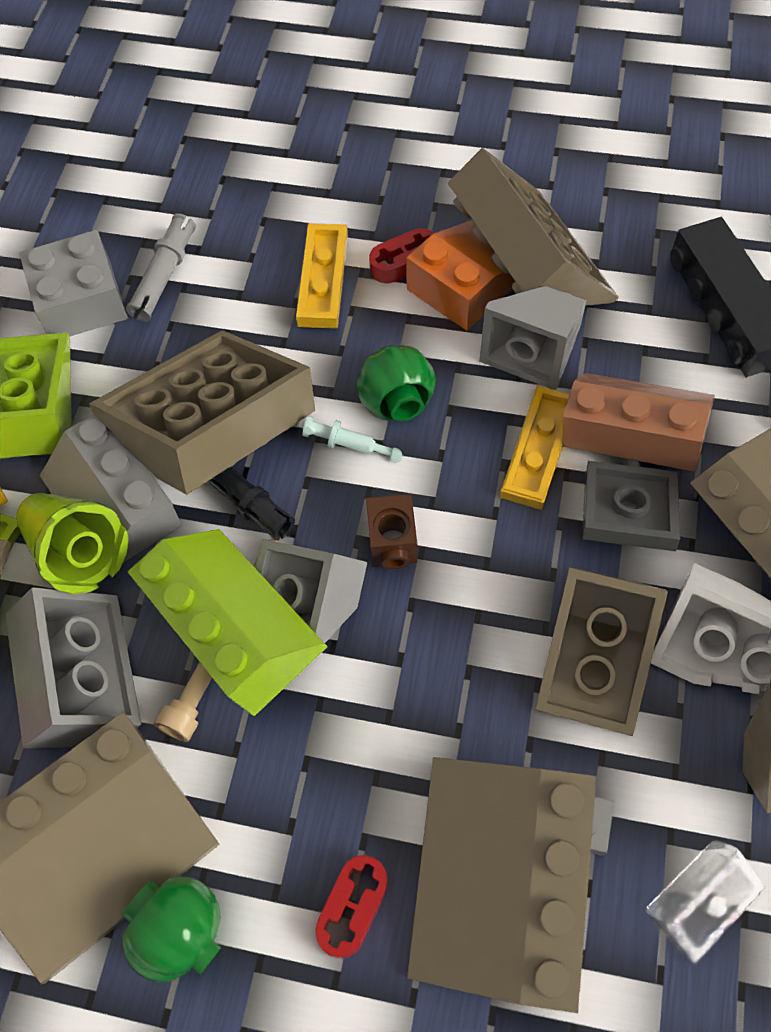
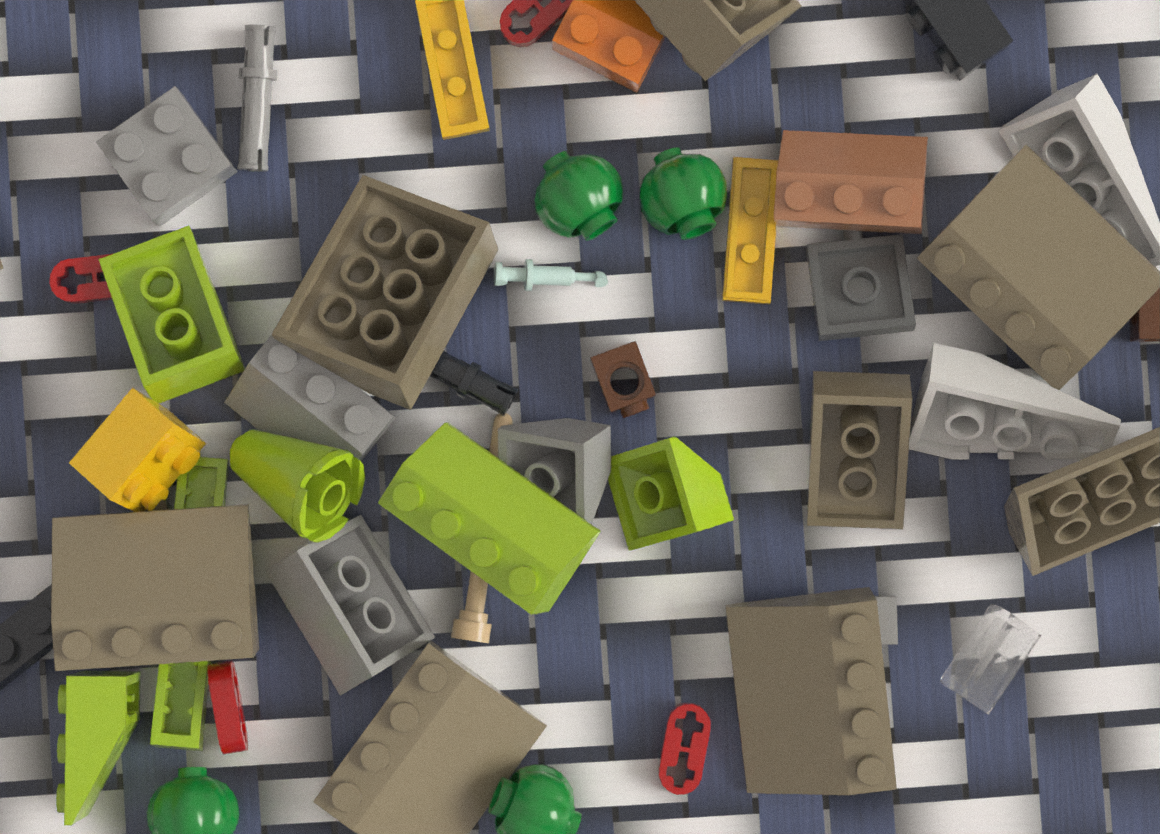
camera: 25 degrees left, 25 degrees up
light grey slope [479,286,587,390] -> none
none -> lime slope [608,437,734,551]
none -> green plant [639,147,727,240]

